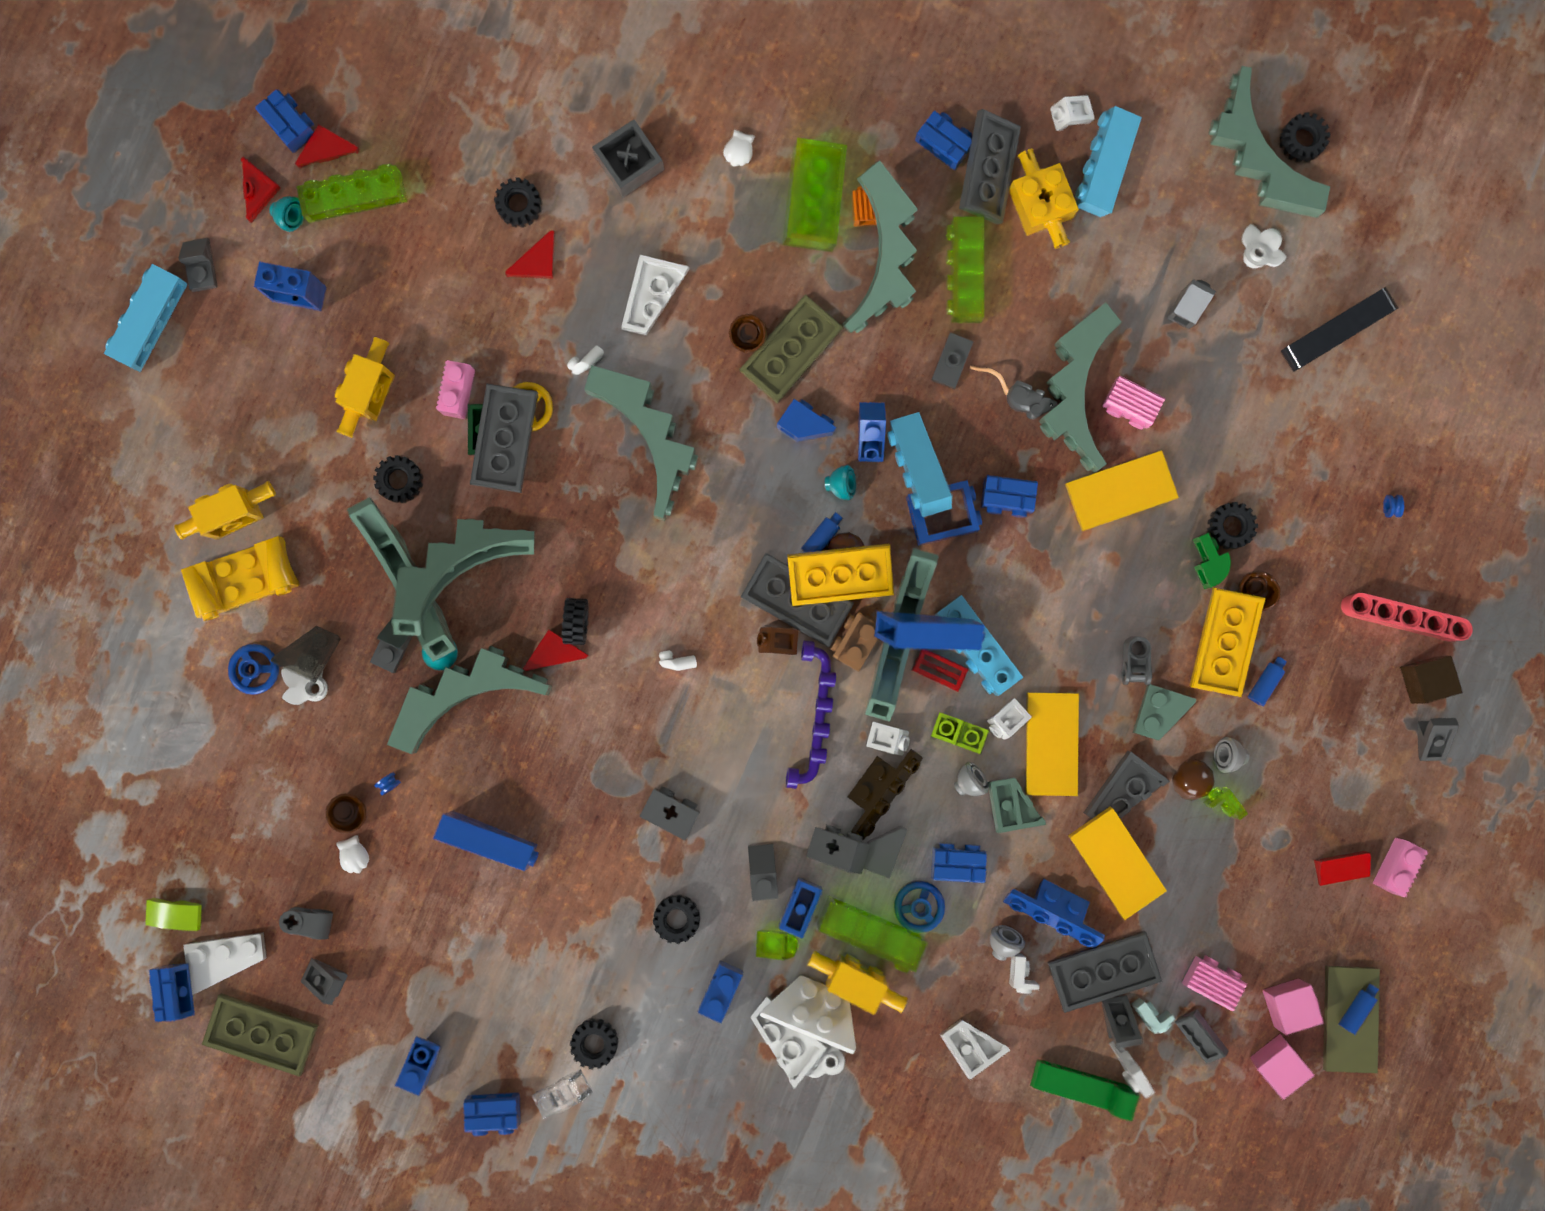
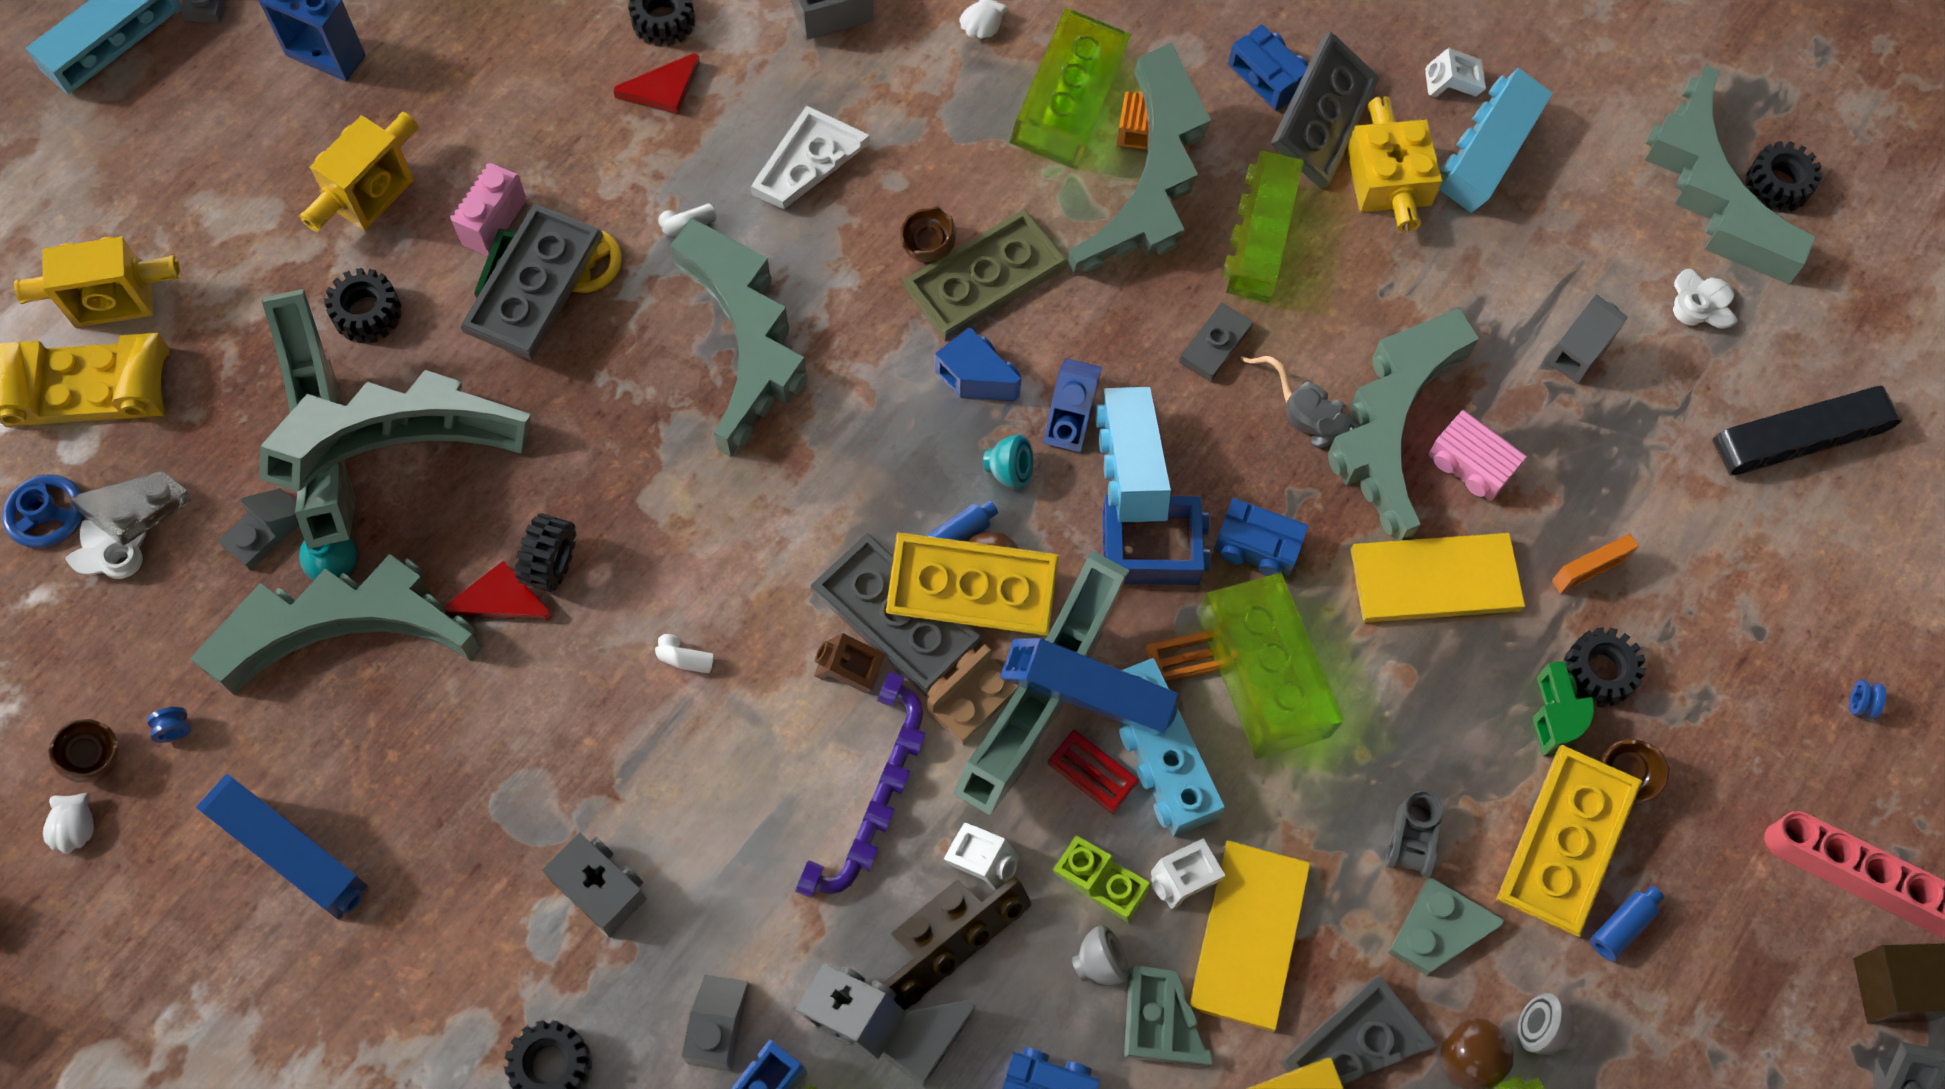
camera: 15 degrees right, 20 degrees down
none -> orange tile [1145,627,1236,683]
none -> clear neon green brick [1196,573,1344,759]
none -> orange tile [1552,533,1639,594]

